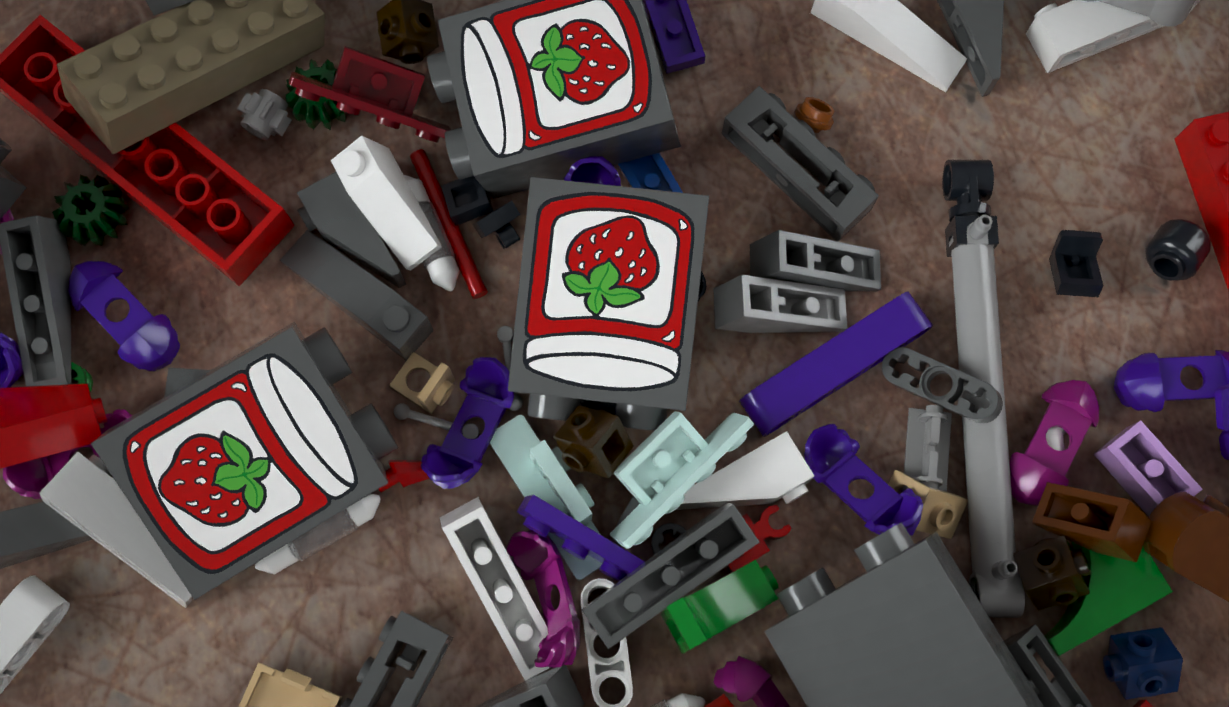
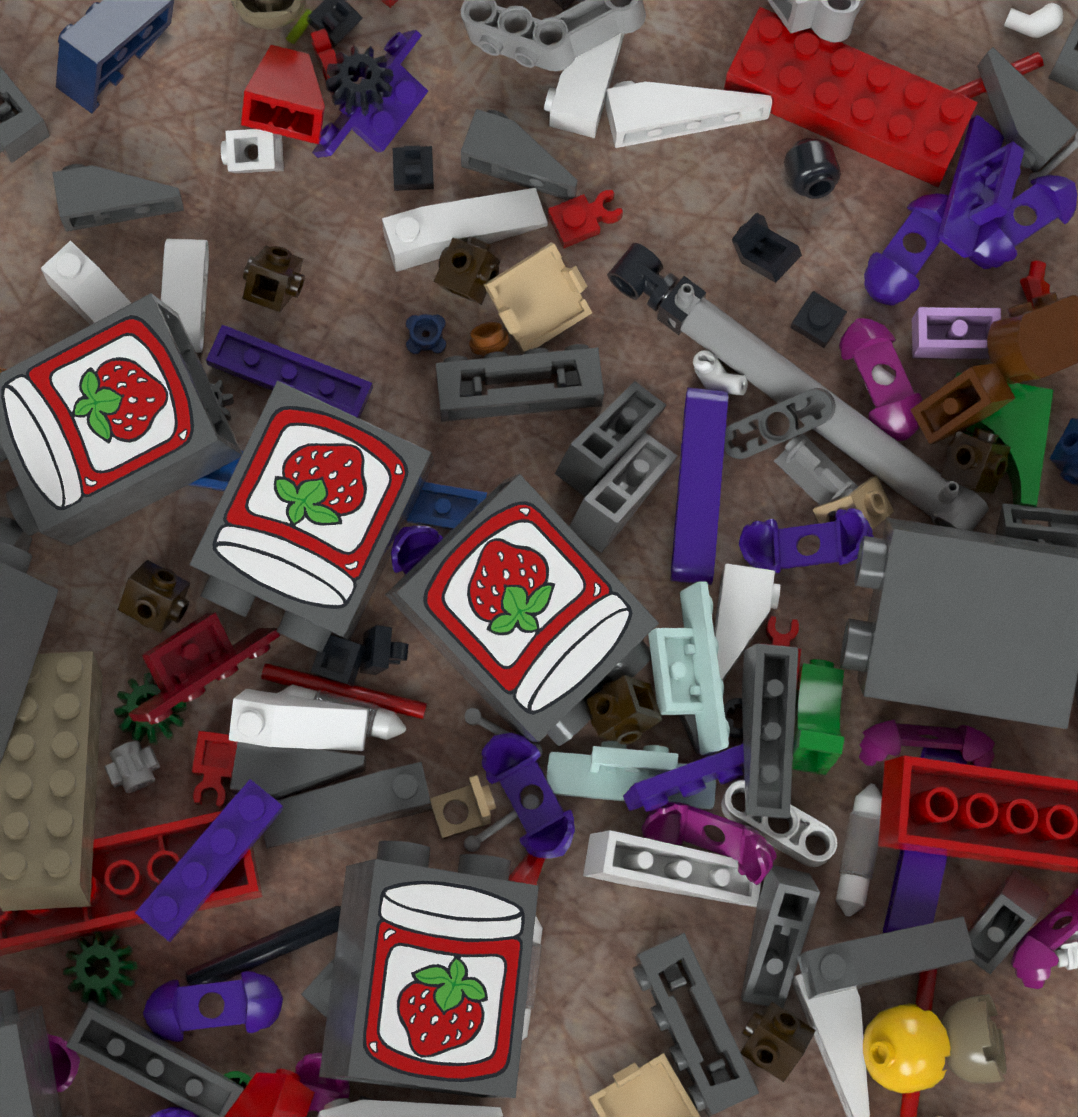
camera: 55 degrees left, 0 degrees up
none -> dark purple plate [135,779,284,942]
none -> black axle [185,906,341,986]
none -> red plate [192,731,238,808]
none -> dark blue plate [406,314,446,354]
none -> dark brown brick [433,236,501,305]
none -> tan piece [483,243,592,354]
none -> red plate [548,190,623,249]
none -> white slope [605,81,772,148]
none -> white arm [693,350,748,395]
none -> black plate [790,291,847,348]

